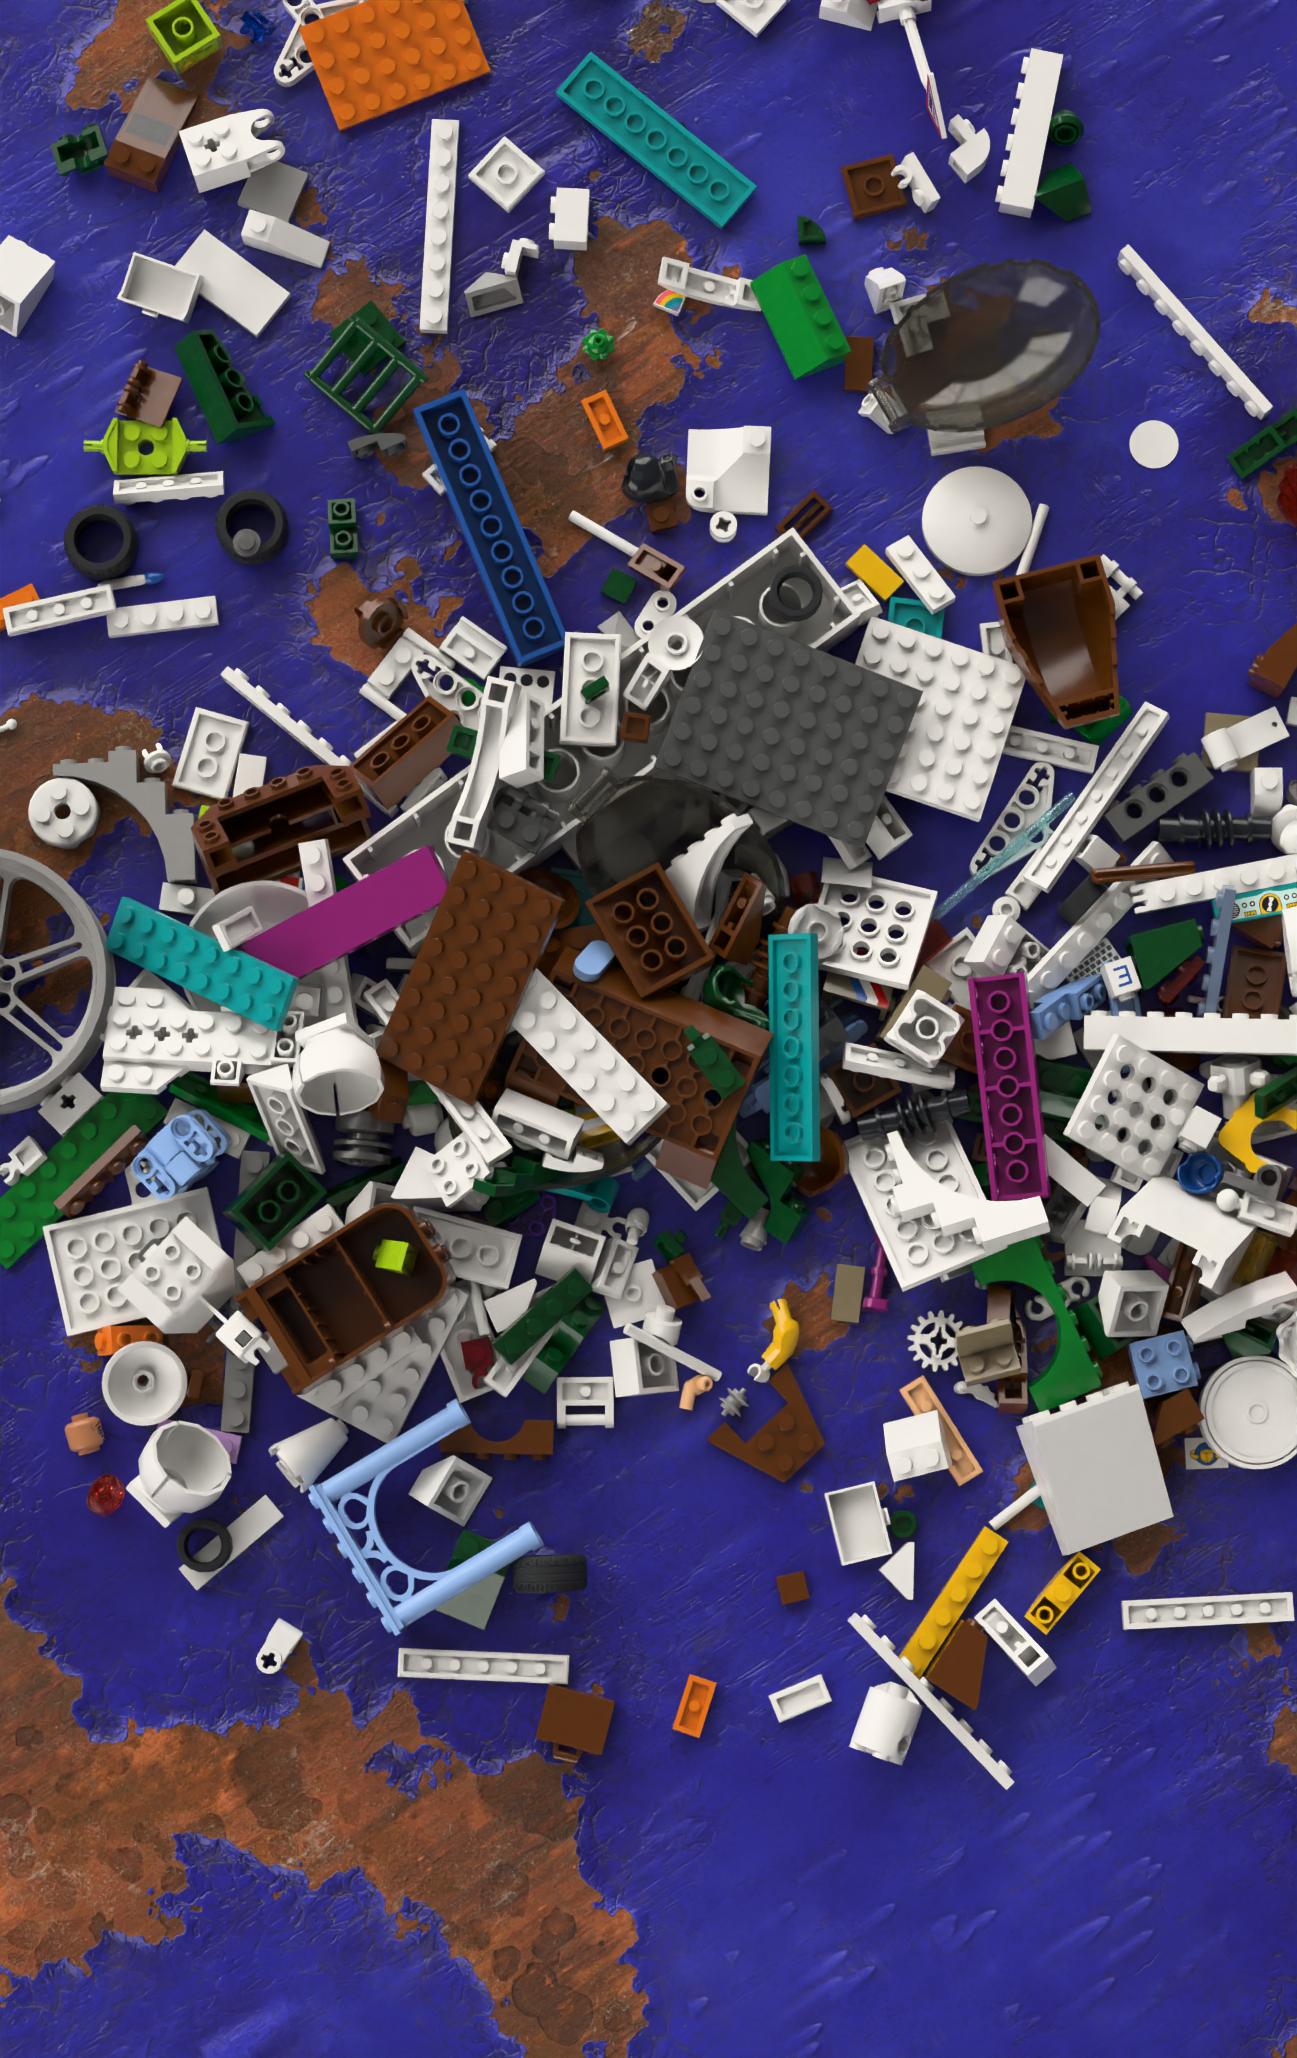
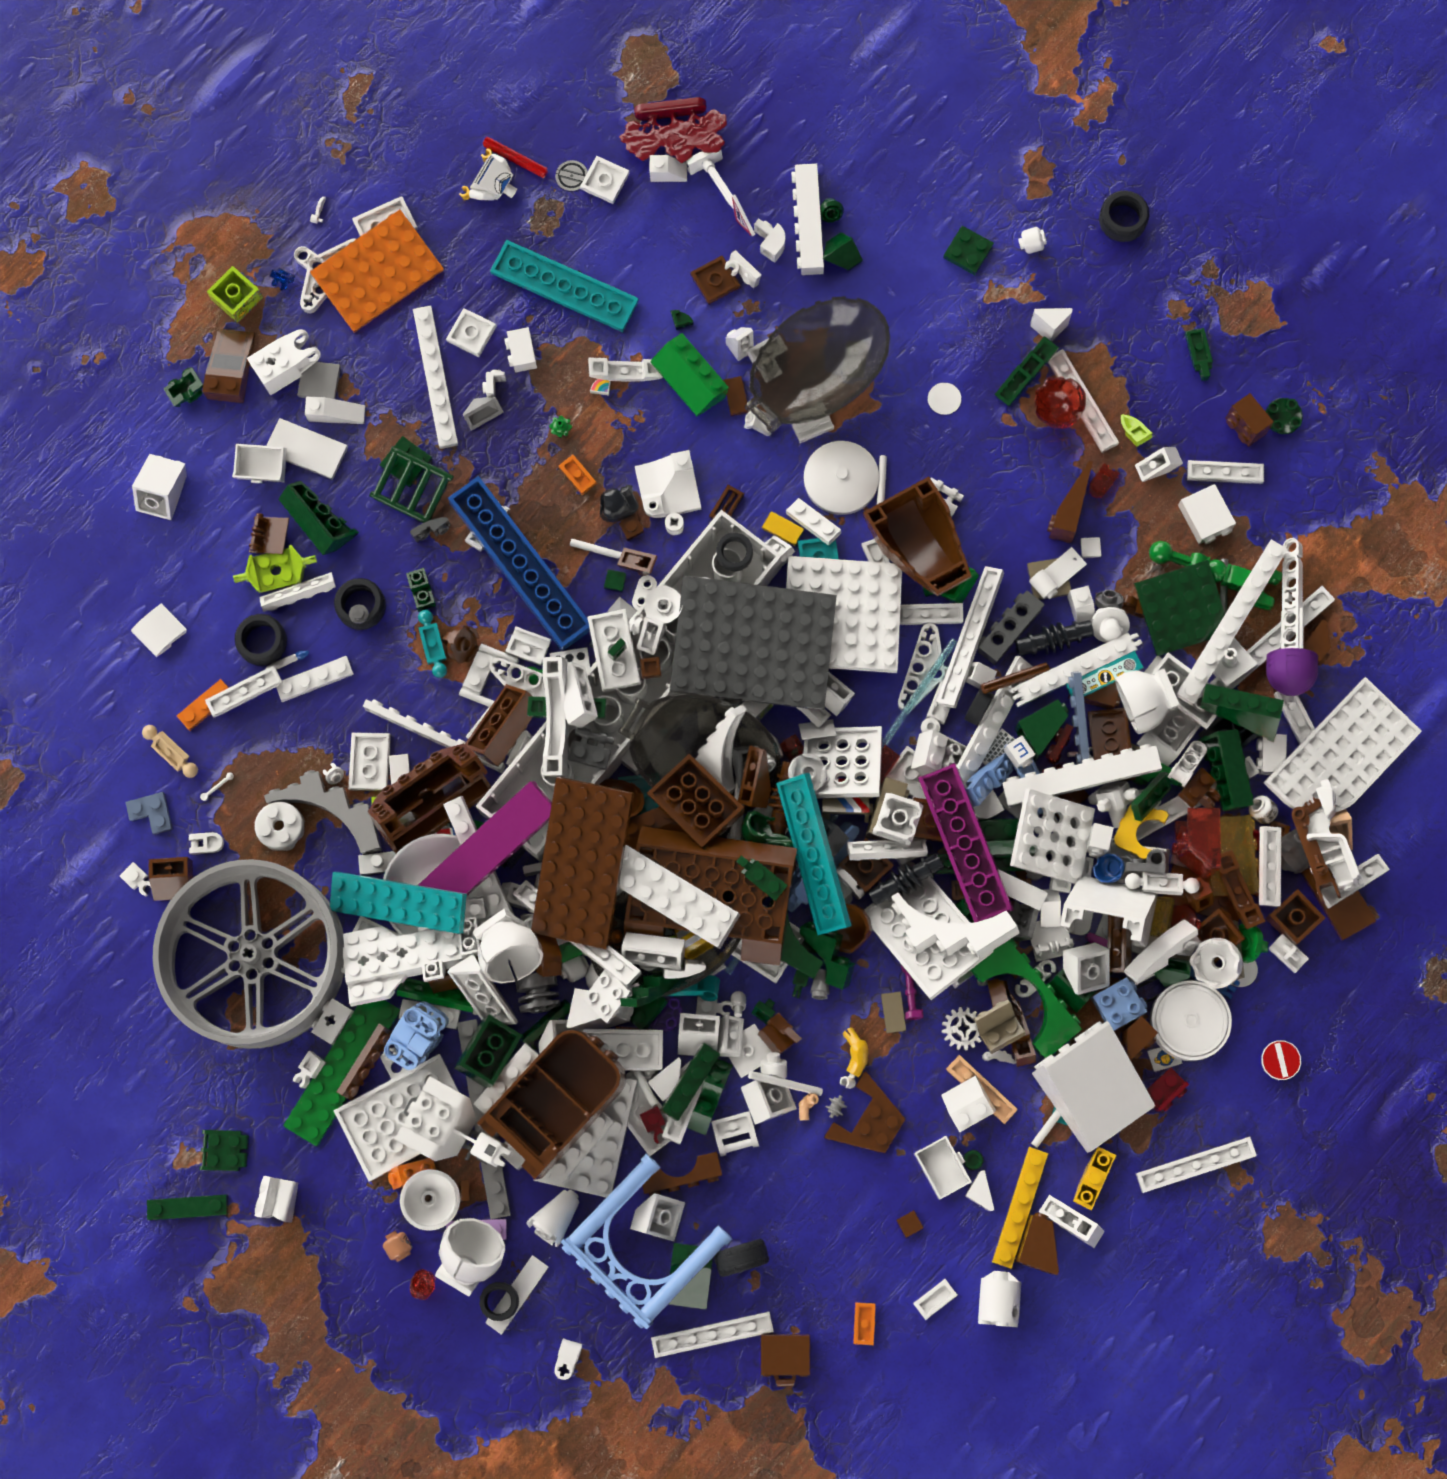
camera: 10 degrees left, 5 degrees down
white tile [211,905,264,952] -> none
lime slope [373,1239,418,1277] -> none
light blue tile [573,941,615,982] -> none
white plate [847,1613,1014,1790] -> none
white plate [1117,244,1273,420] -> none
none -> teal plate [418,610,447,678]
none -> white plate [629,613,644,635]
none -> dark green plate [943,226,994,275]
none -> dark red bracket [1146,1067,1189,1112]

